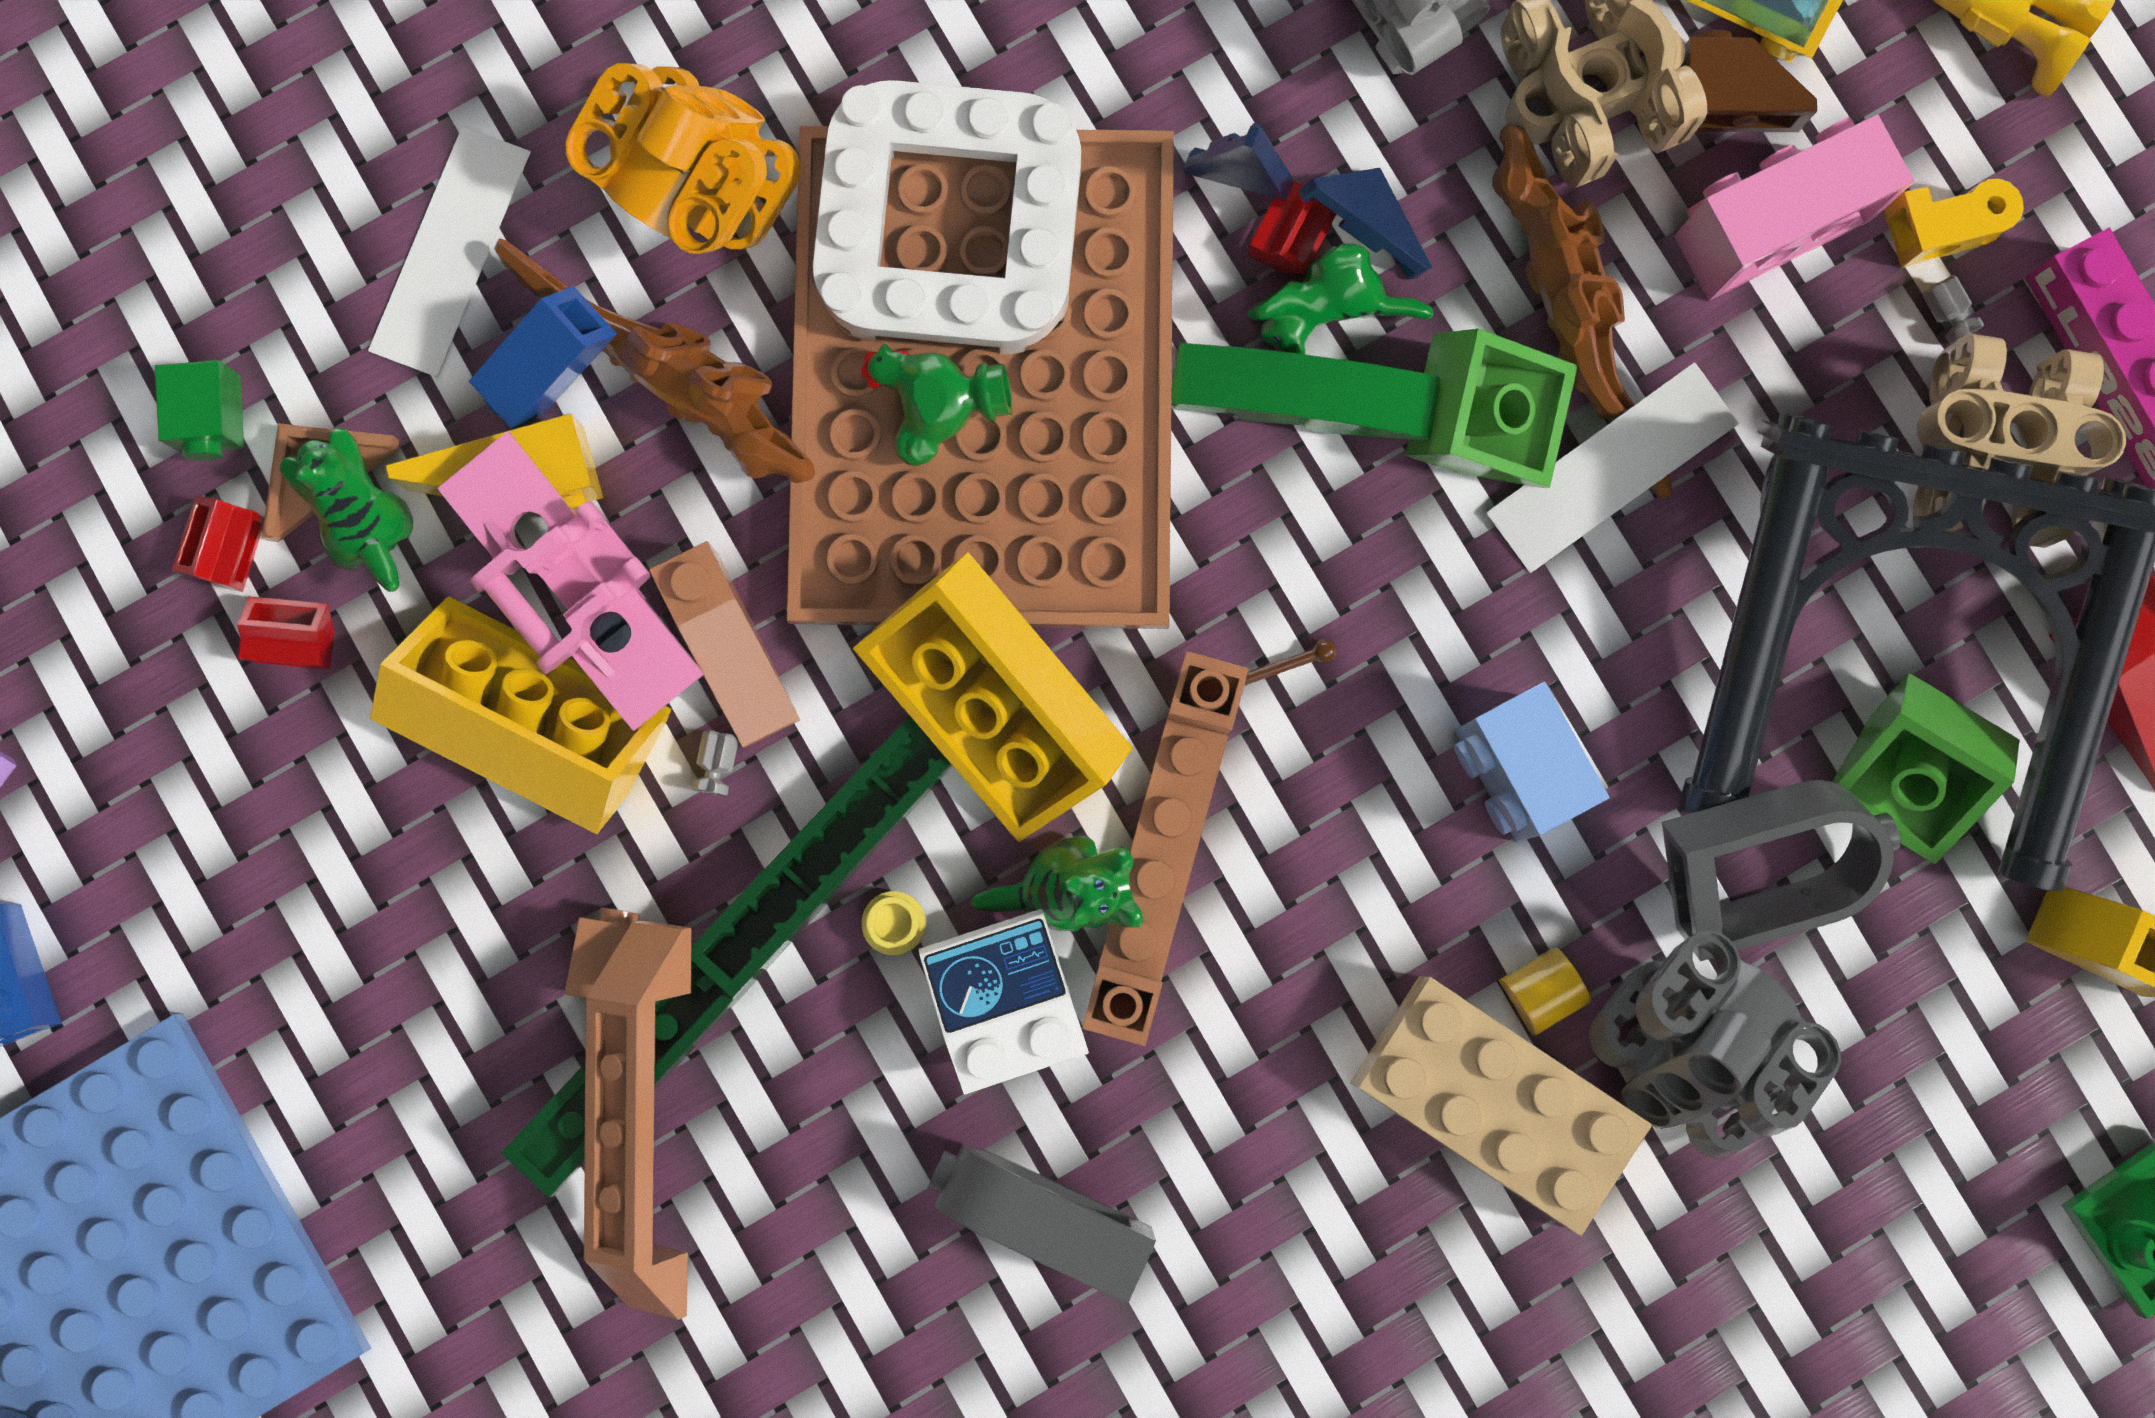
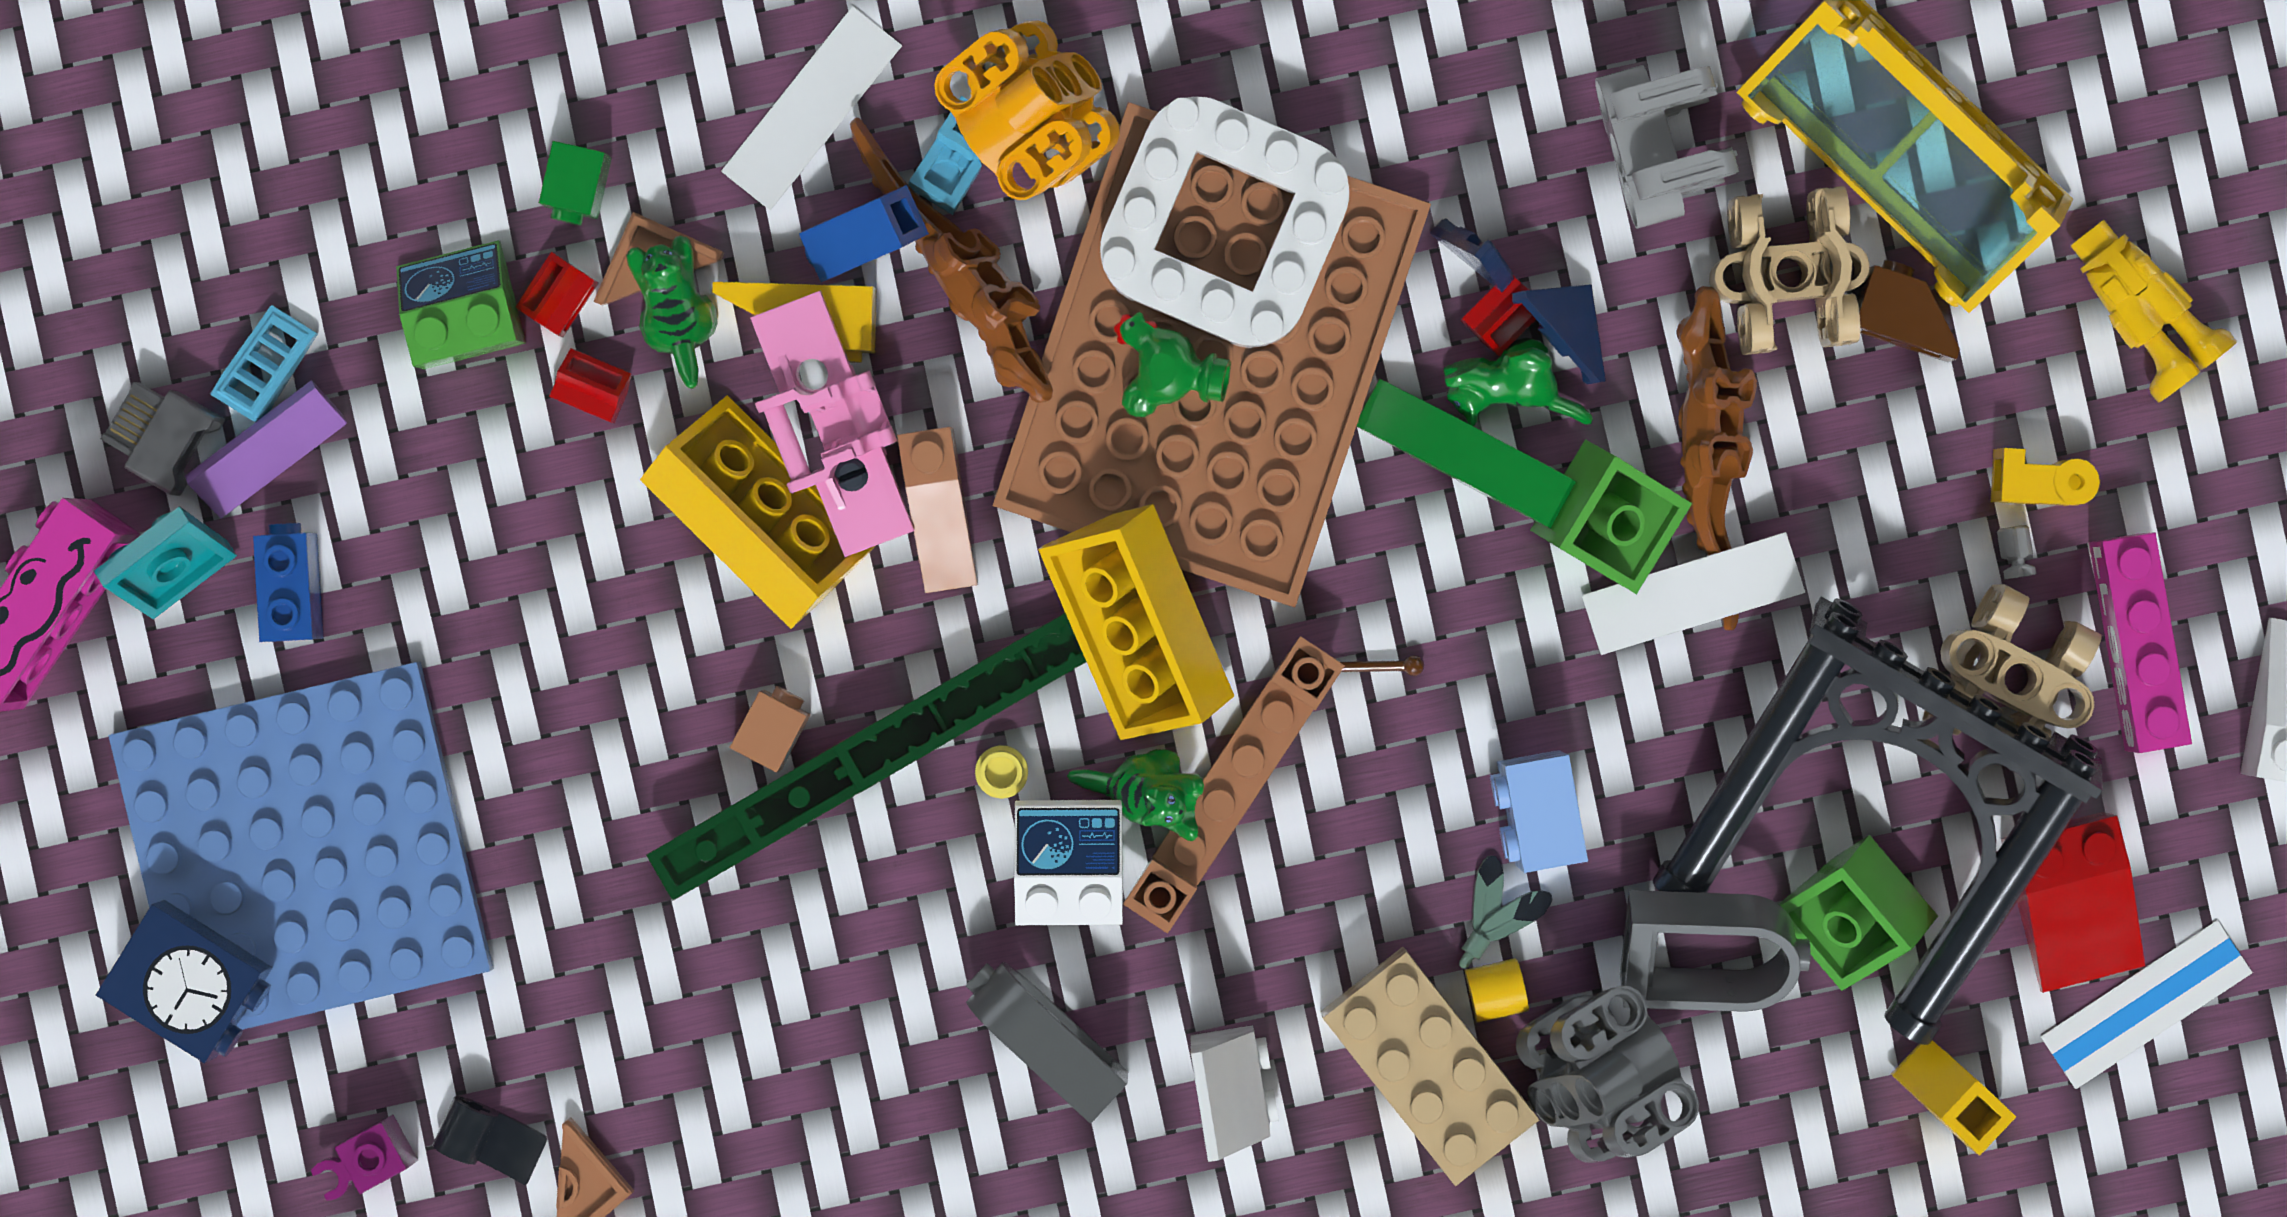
camera: 20 degrees right, 5 degrees up
nougat slope [584,921,691,1320] -> none
light grey piece [691,730,739,796] -> none
bright pink brick [1674,114,1915,301] -> none
none -> bright green slope [396,240,526,369]
none -> medium azure slope [908,96,982,215]
none -> white slope [1191,1025,1279,1162]
none -> sand green piece [1459,855,1553,968]

